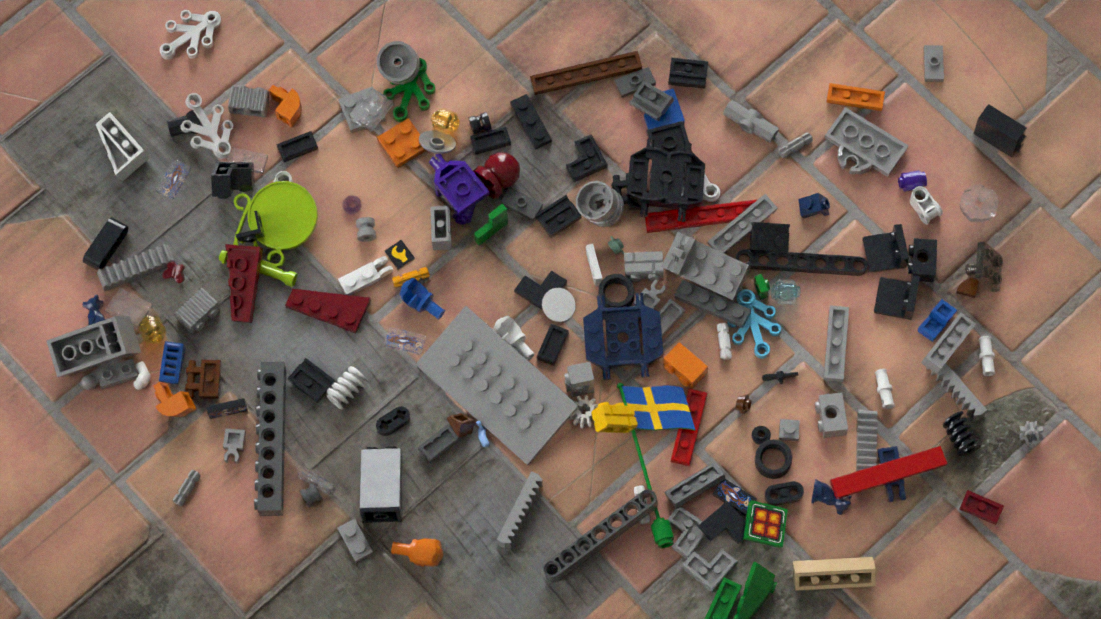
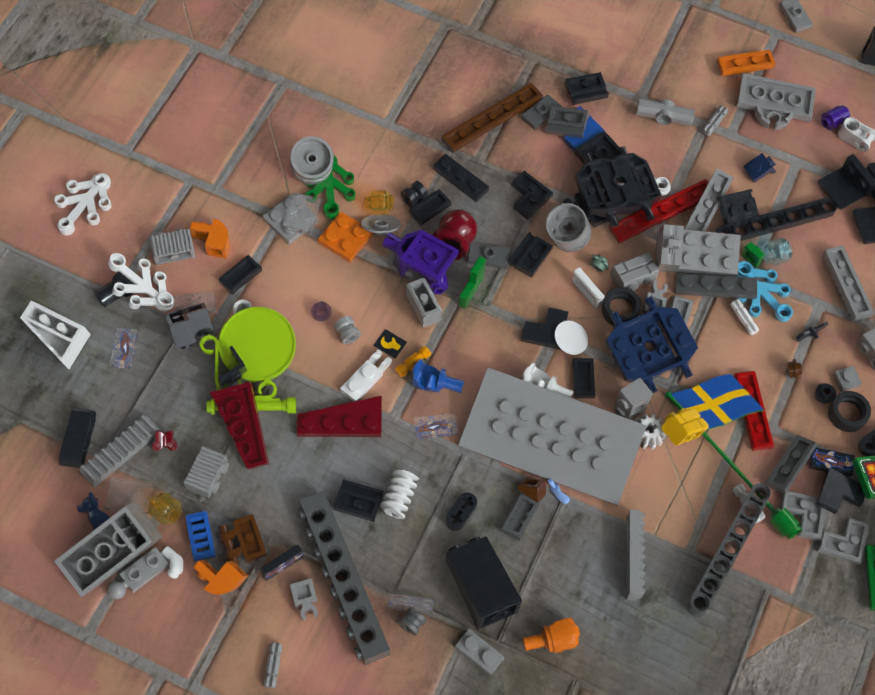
camera: 30 degrees left, 5 degrees down
orange brick [663,342,708,389] -> none

